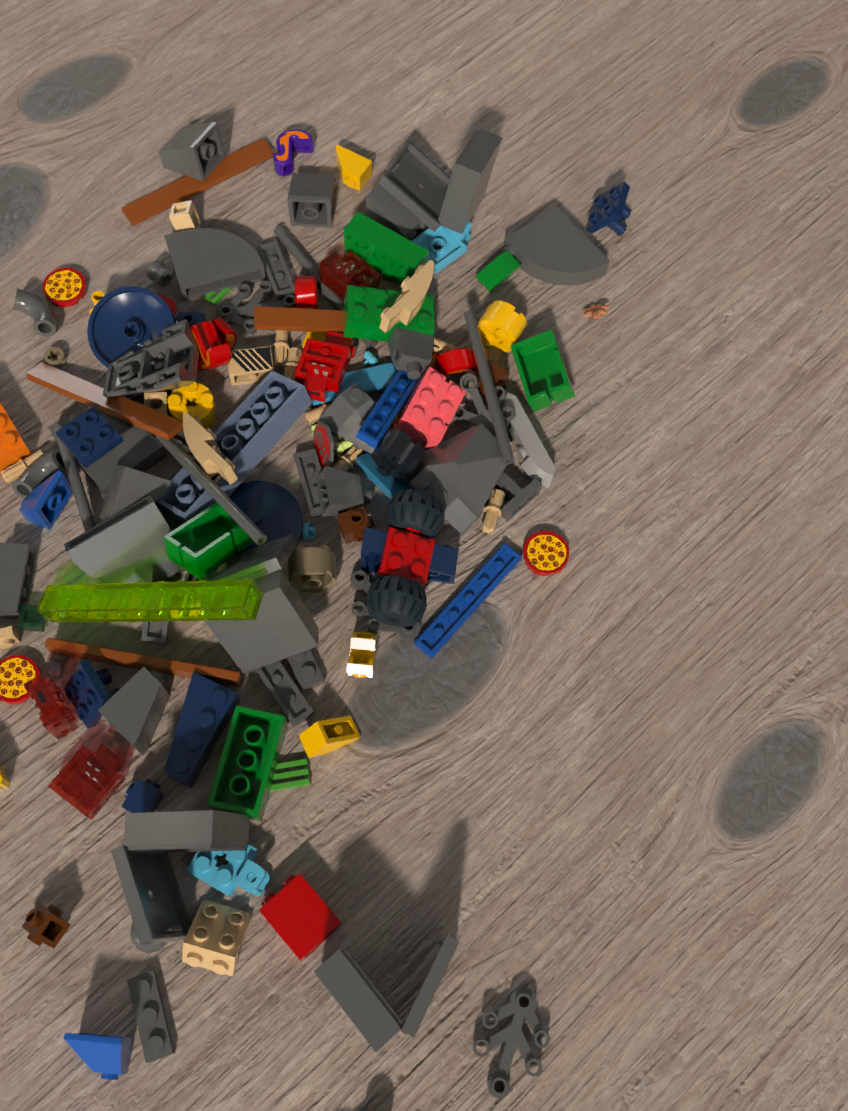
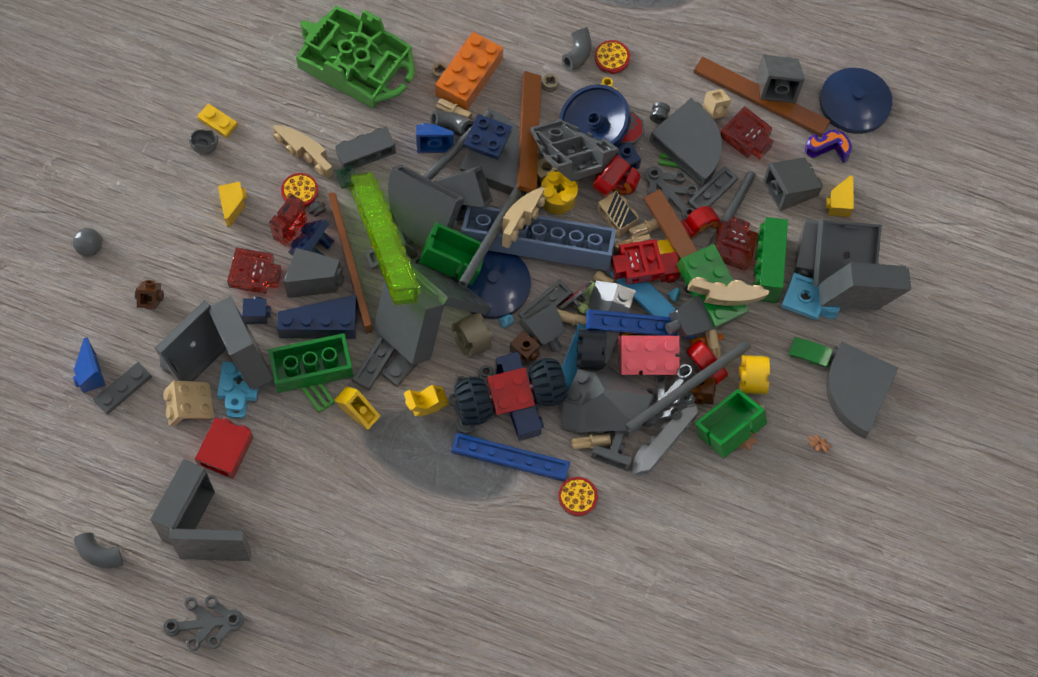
camera: 65 degrees right, 0 degrees up
dark blue plate [586,182,632,236] -> none
none -> clear red piece [720,106,773,159]
none -> dark blue dish [820,68,893,134]

